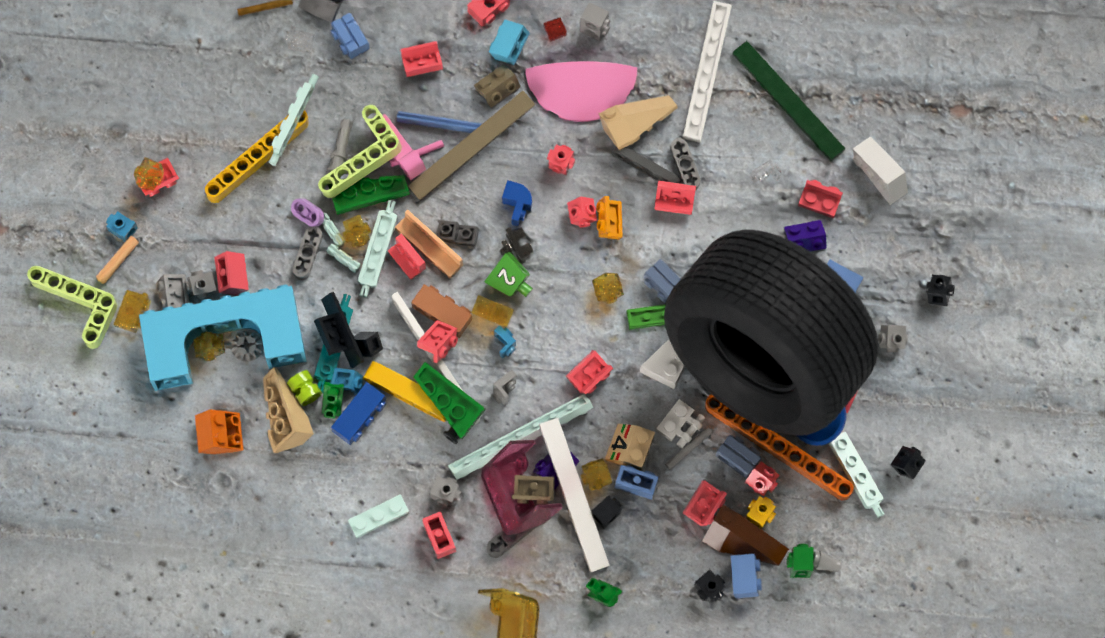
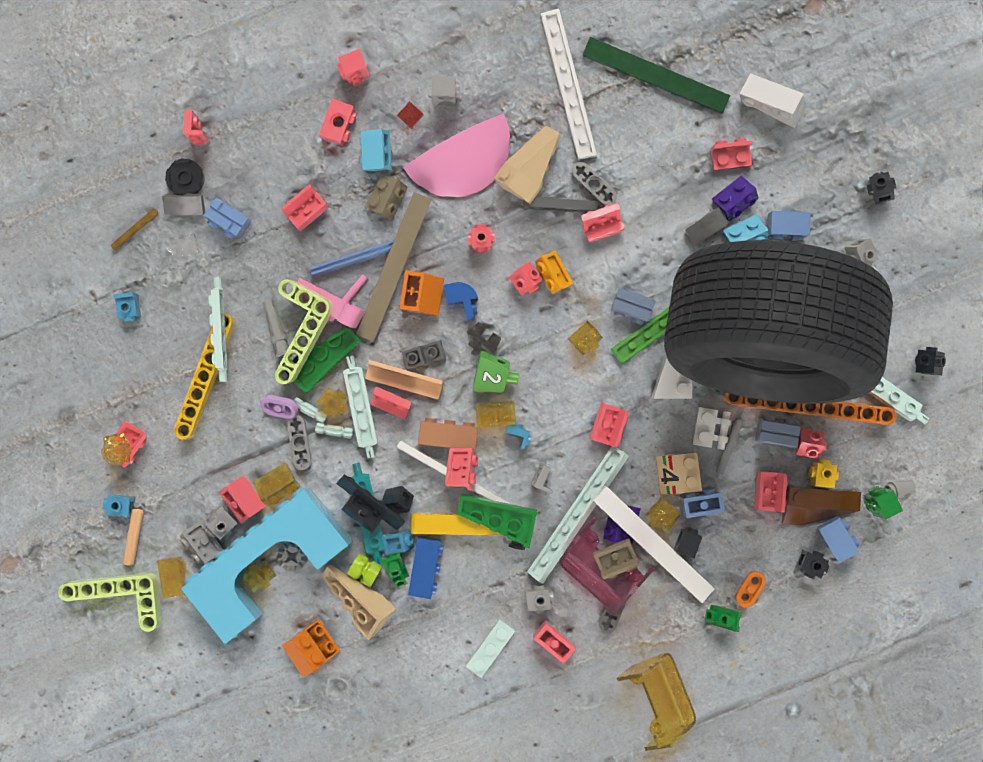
camera: 30 degrees left, 15 degrees up
none -> dark azure brick [113,292,141,322]
none -> clear yellow bracket [252,463,301,506]
none -> orange slope [399,270,444,316]
none -> orange plate [735,571,766,608]

